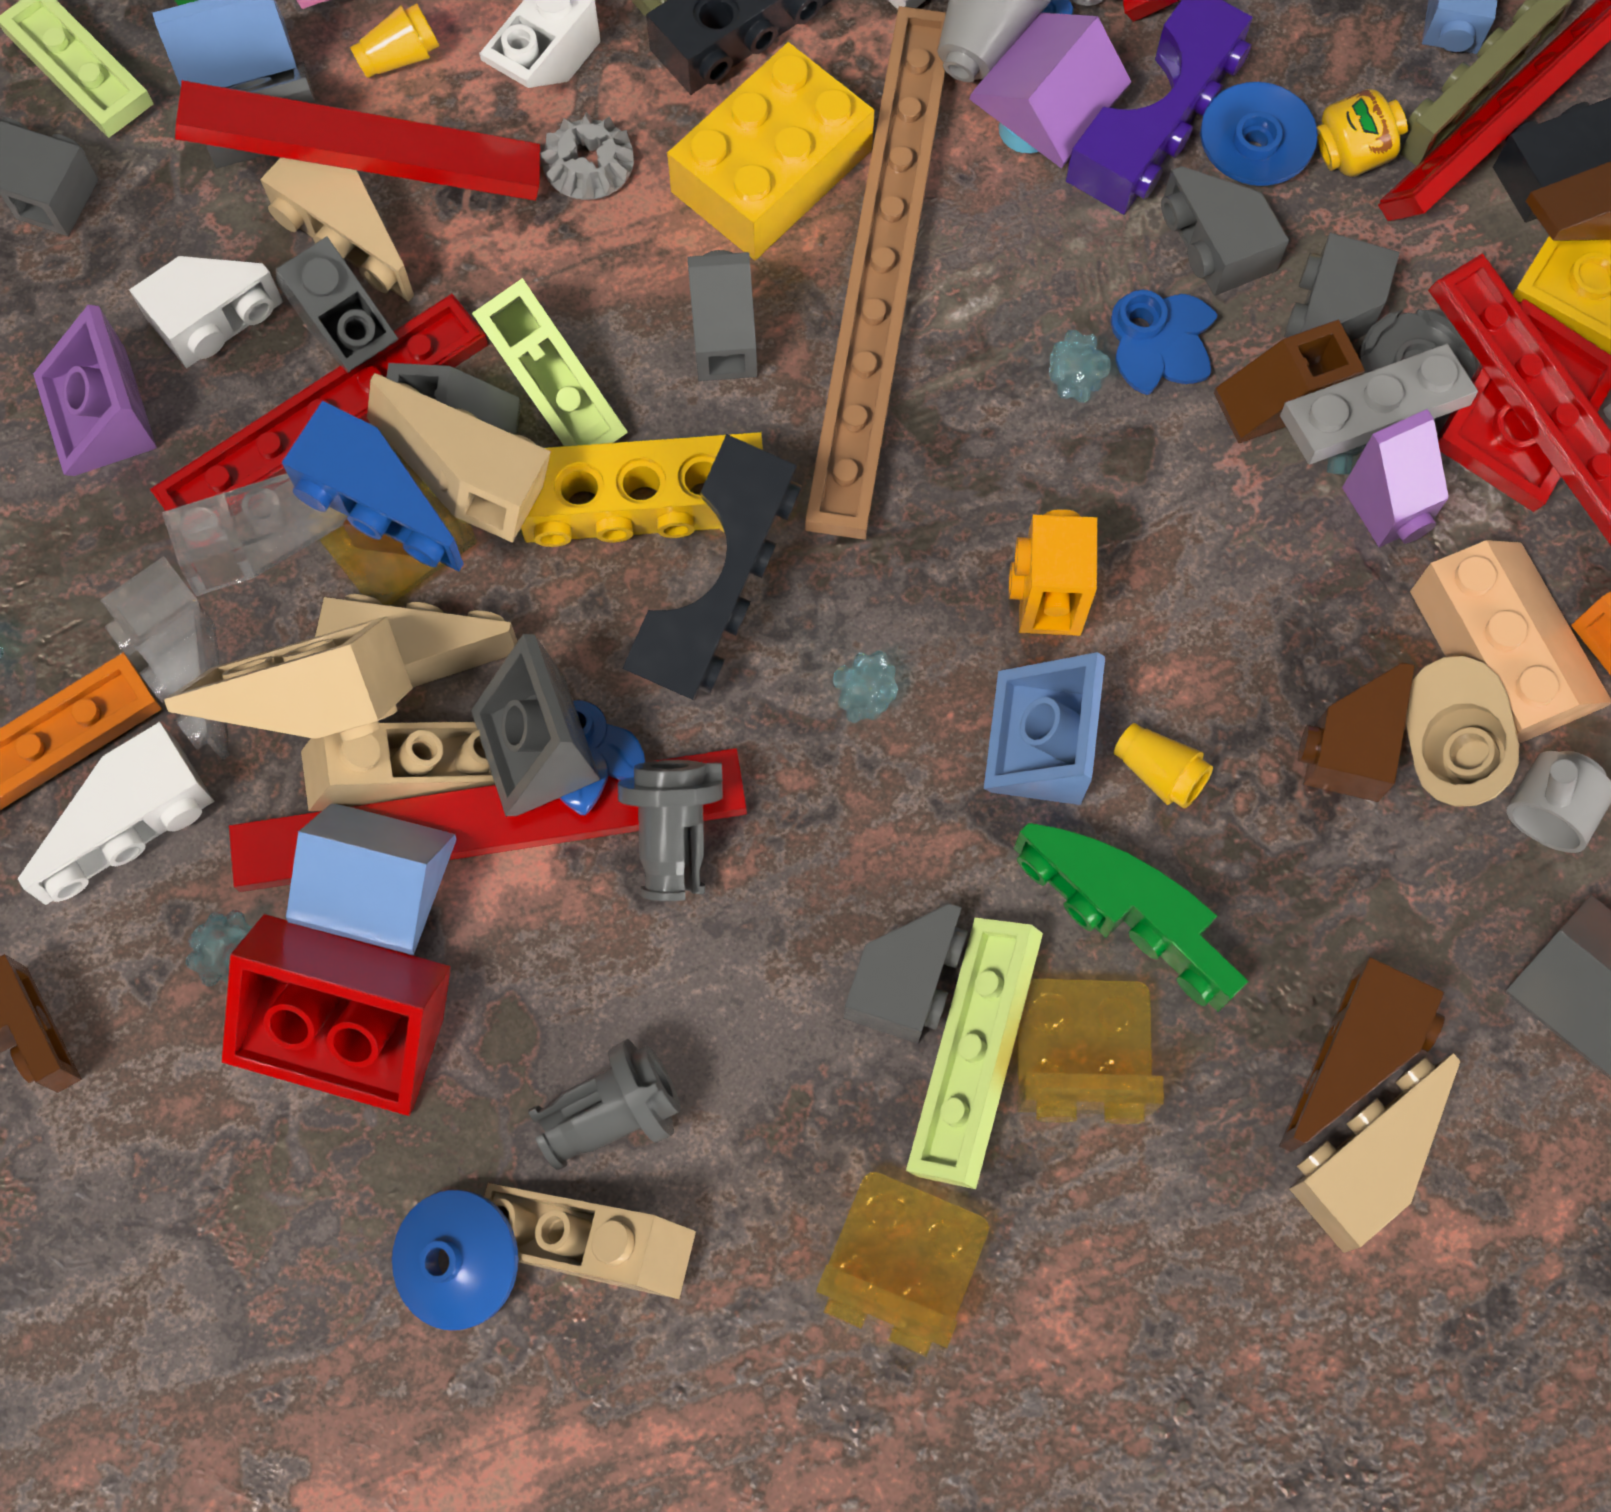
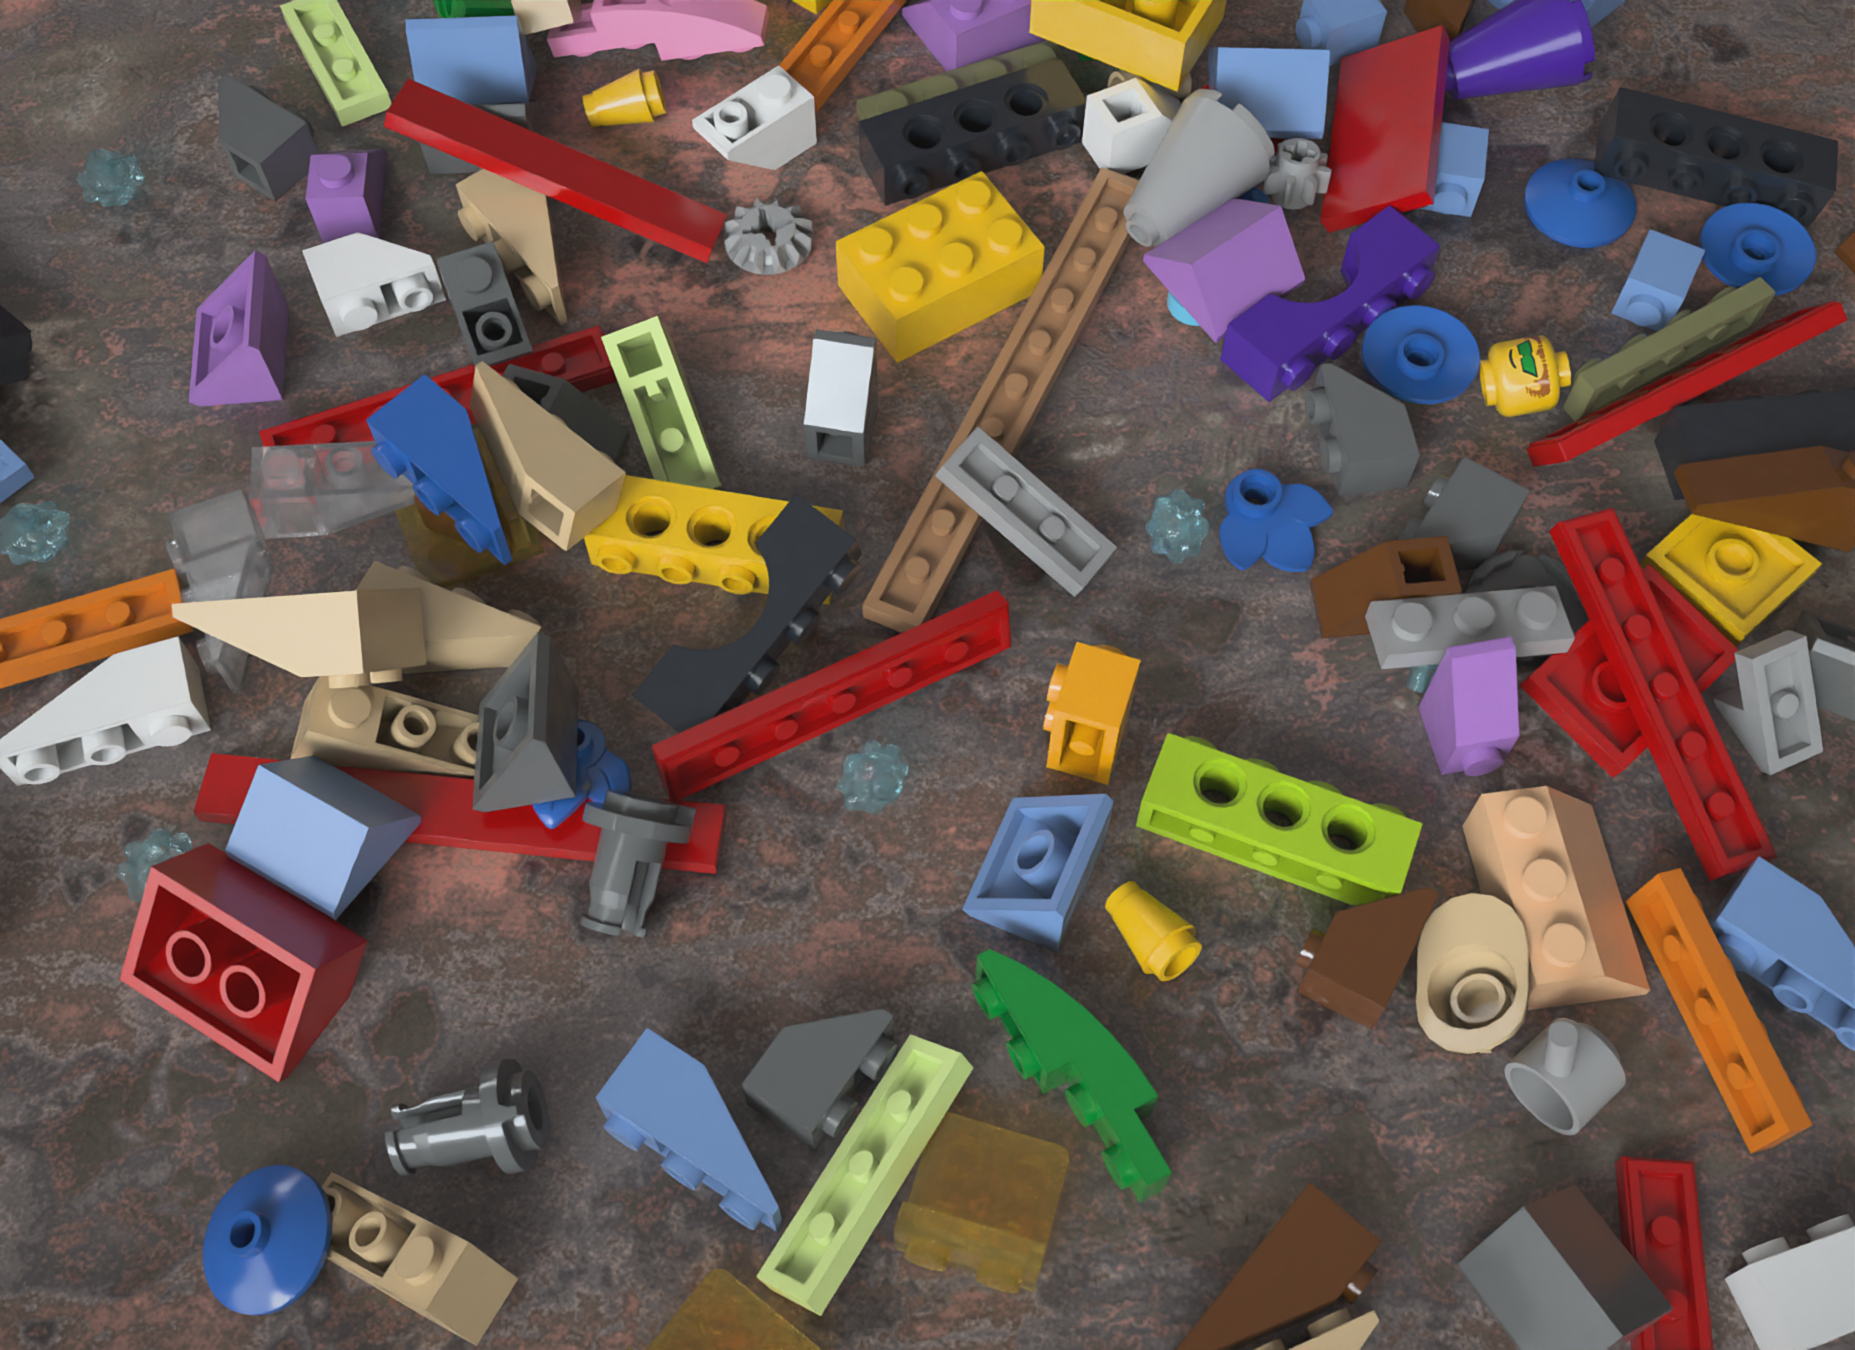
camera: 15 degrees right, 10 degrees down
none -> medium lavender slope [306,149,387,244]
none -> medium blue slope [595,1028,783,1232]
none -> red tile [651,590,1011,802]
none -> light grey plate [935,427,1117,597]
none -> lime brick [1136,733,1423,906]

